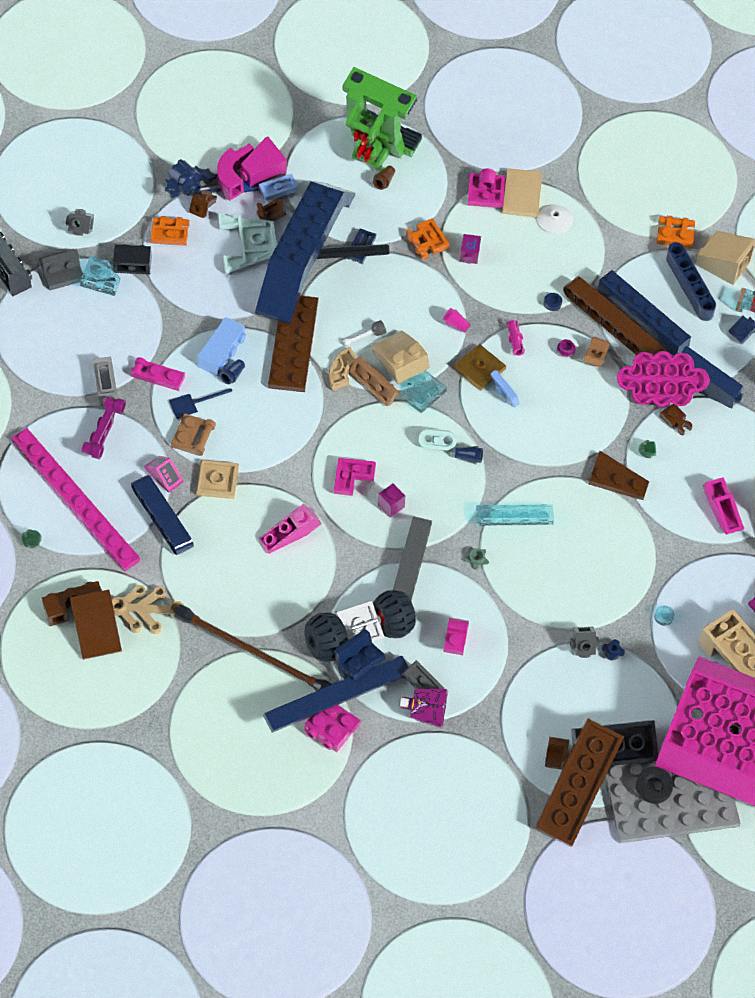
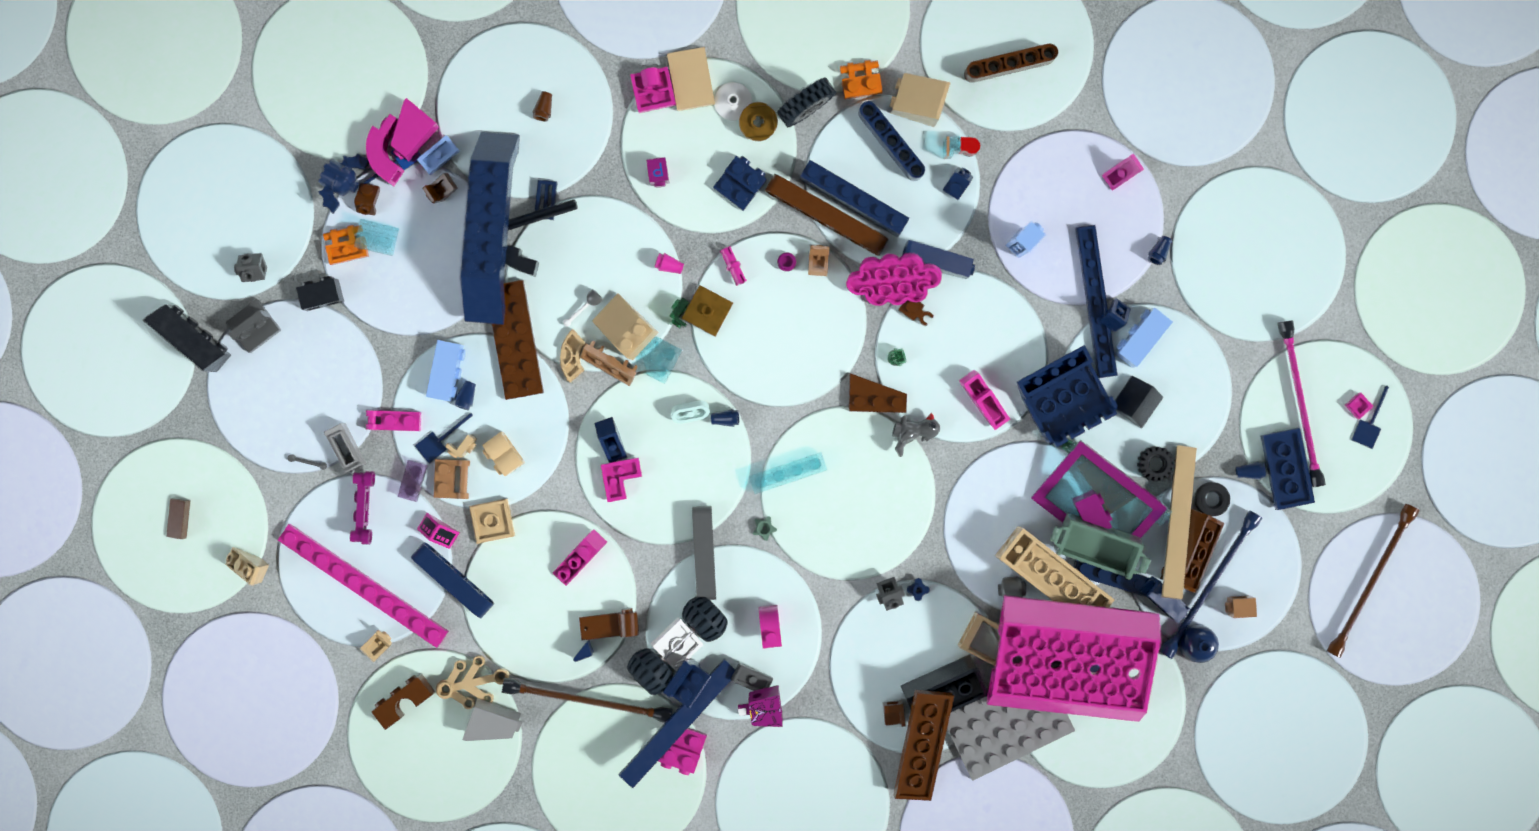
camera: 10 degrees left, 30 degrees up
clear green plate [22,529,42,548] -> none
reddish brown slope [70,589,122,660] -> none
clear light blue plate [80,256,121,296] -> none
light aqua wing [218,212,277,274] -> none
bright green container [342,67,422,170] -> none
magenta brick [378,483,406,518] -> none
orange plate [405,218,450,259] -> none
light blue plate [490,370,520,408] -> none
dark blue tile [544,293,562,311] -> none
black tyre [636,767,673,804] -> none
clear light blue tile [654,605,675,626] -> none
none -> dark grey hinge [287,454,327,470]
none -> clear light blue plate [354,219,399,256]
none -> tan bracket [360,630,392,663]
none -> clear purple plate [397,460,428,502]
none -> tan bracket [445,434,477,458]
none -> light grey slope [462,698,522,741]
none -> tan brick [482,432,525,476]
none -> black slope [505,245,540,277]
none -> dark blue slope [573,640,594,662]
none -> reddish brown door [579,608,639,641]
none -> dark blue slope [594,417,627,463]
none -> clear green bracket [669,298,690,329]
none -> dark blue plate [713,156,767,211]
none -> pearl gold plate [739,102,778,142]
none -> black wheel [777,77,836,128]
none -> dark grey animal [892,413,940,457]
none -> tan window [958,612,999,666]

